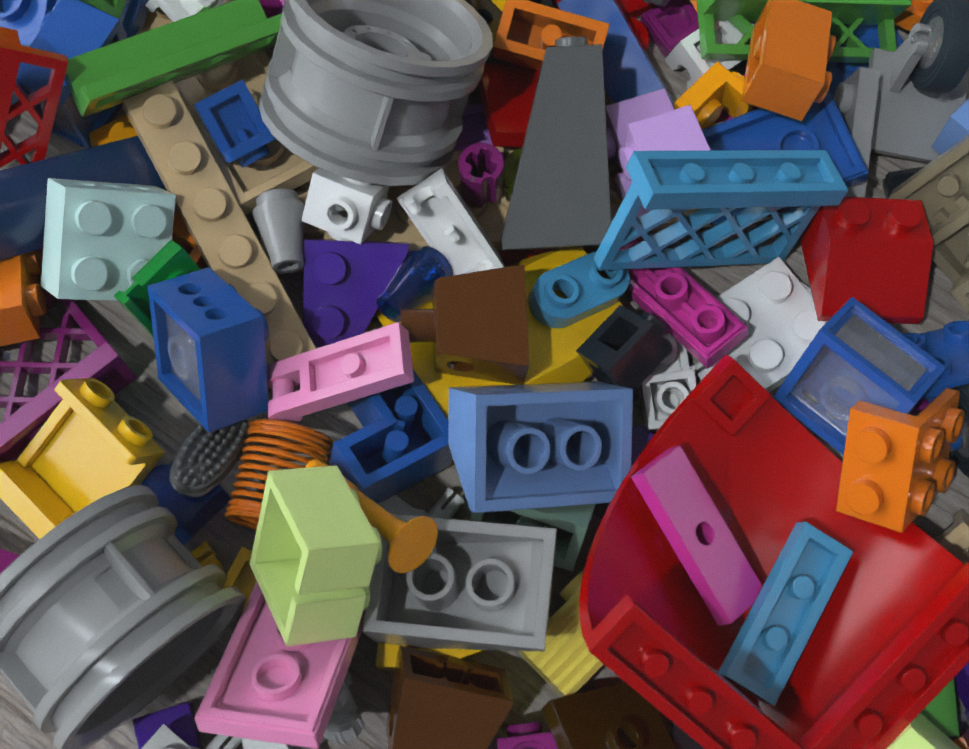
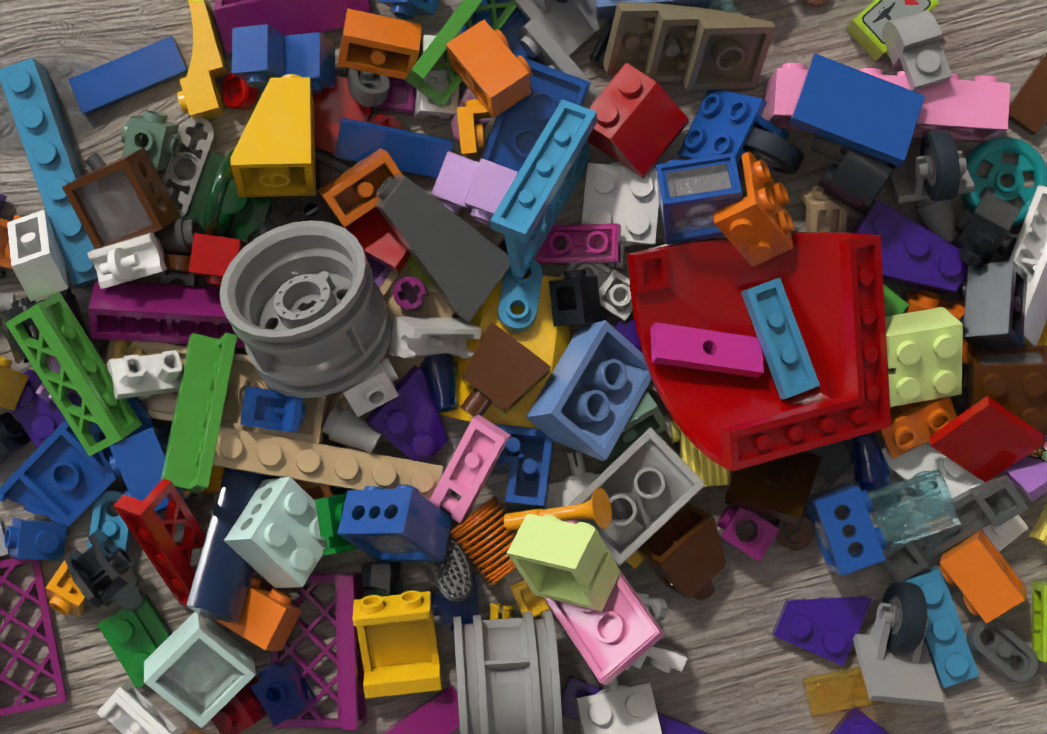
camera: 50 degrees left, 15 degrees up
none -> black rock [361,561,404,597]

